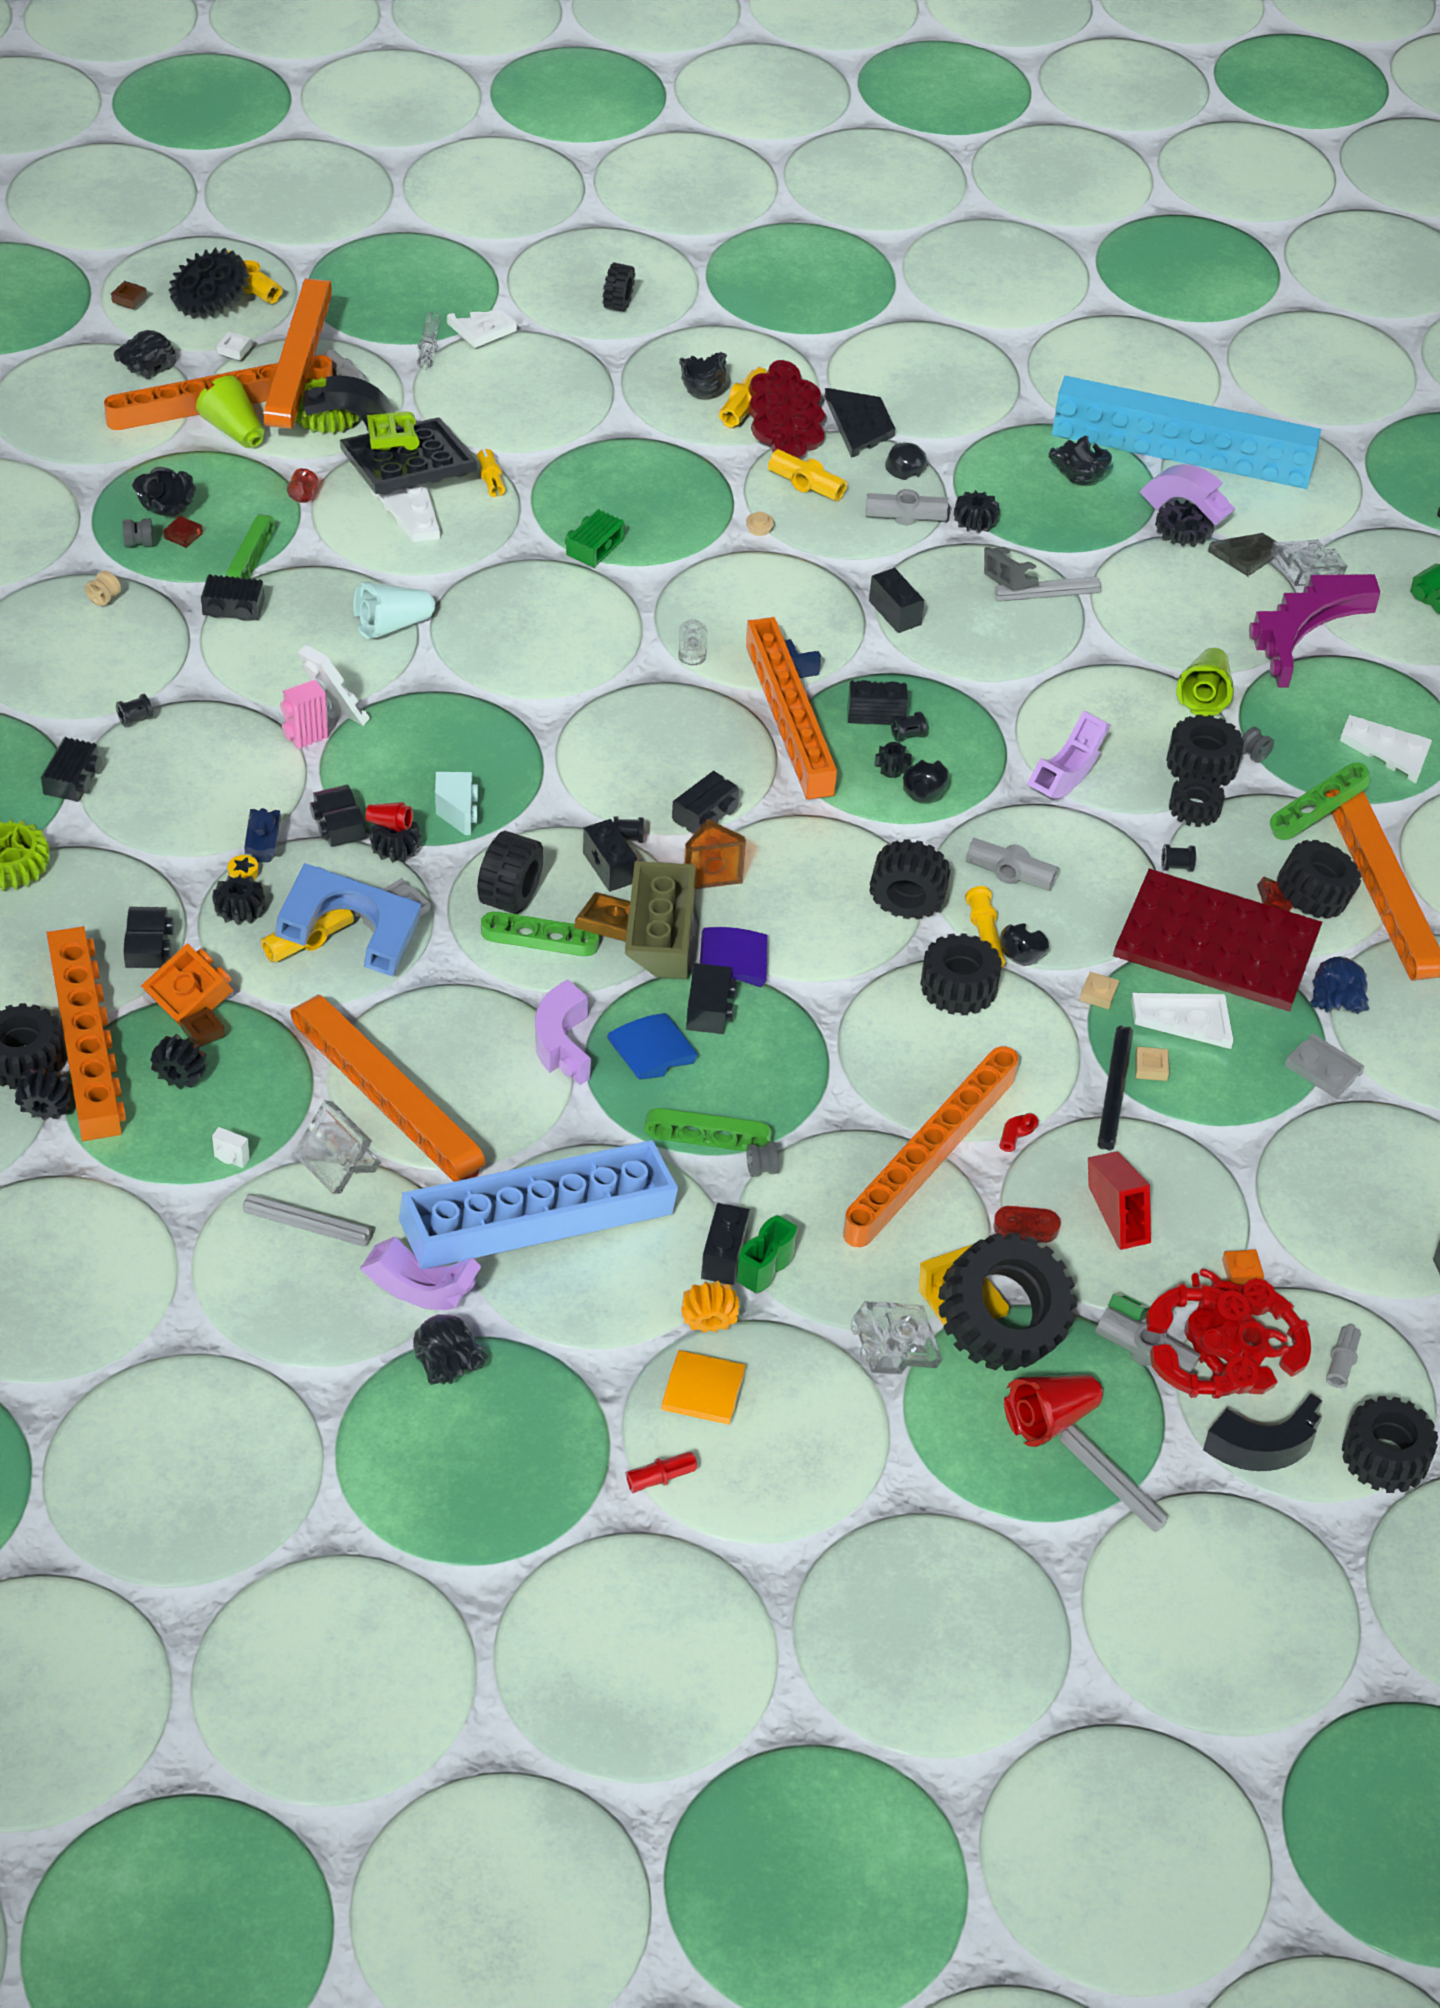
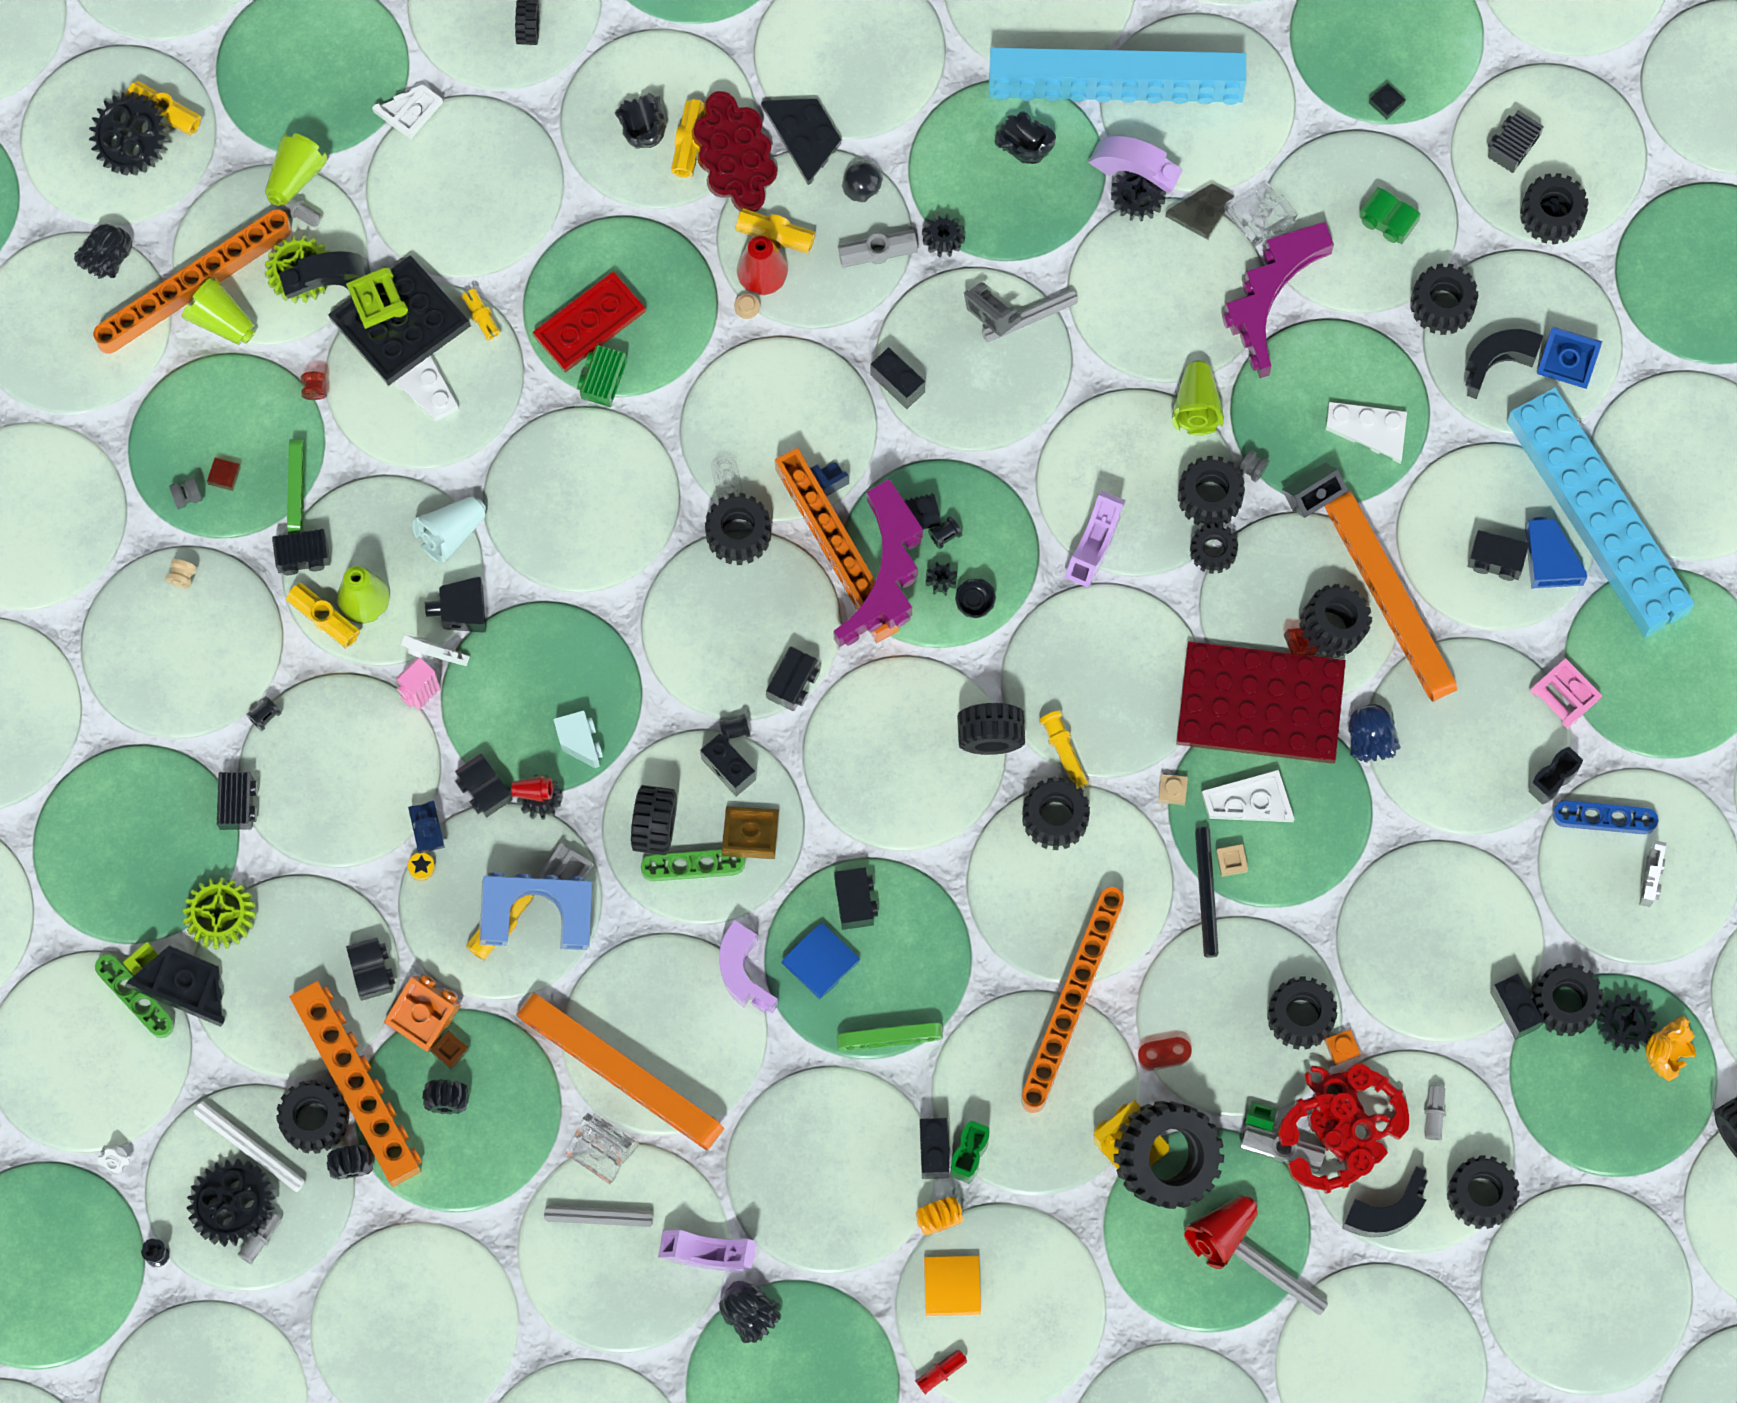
camera: 10 degrees left, 25 degrees up
reddish brown plate [111,281,147,309] -> none
black hair [132,467,196,517] -> none
black gear [212,873,266,925] -> none
white plate [212,1127,250,1168] -> none
white plate [217,331,252,360] -> none
orange beam [264,278,332,429] -> none
light blue brick [399,1140,678,1270] -> none
clear pin [417,312,441,370] -> none
olive slope [625,861,696,979] -> none
clear orange slope [684,819,746,889] -> none
dark purple slope [700,927,767,988] -> none
dark grey wheel [746,1141,779,1177] -> none
clear plate [851,1301,943,1375] -> none
light grey piece [965,838,1059,891] -> none
red arm [999,1113,1039,1152] -> none
black hair [1000,923,1049,966] -> none
red slope [1087,1151,1151,1250] -> none
black bush [1161,844,1196,872] -> none
bright green beam [1270,762,1370,840] -> none
light grey plate [1285,1033,1364,1099] -> none
none -> lime cone [265,133,328,206]
none -> yellow piece [285,582,360,649]
none -> lime cone [337,566,390,624]
none -> black torso [425,577,486,633]
none -> red plate [532,271,646,373]
none -> black tyre [705,493,771,565]
none -> red cone [737,236,788,295]
none -> magenta arch [833,479,923,648]
none -> black tyre [1267,976,1338,1050]
none -> black brick [1282,462,1348,518]

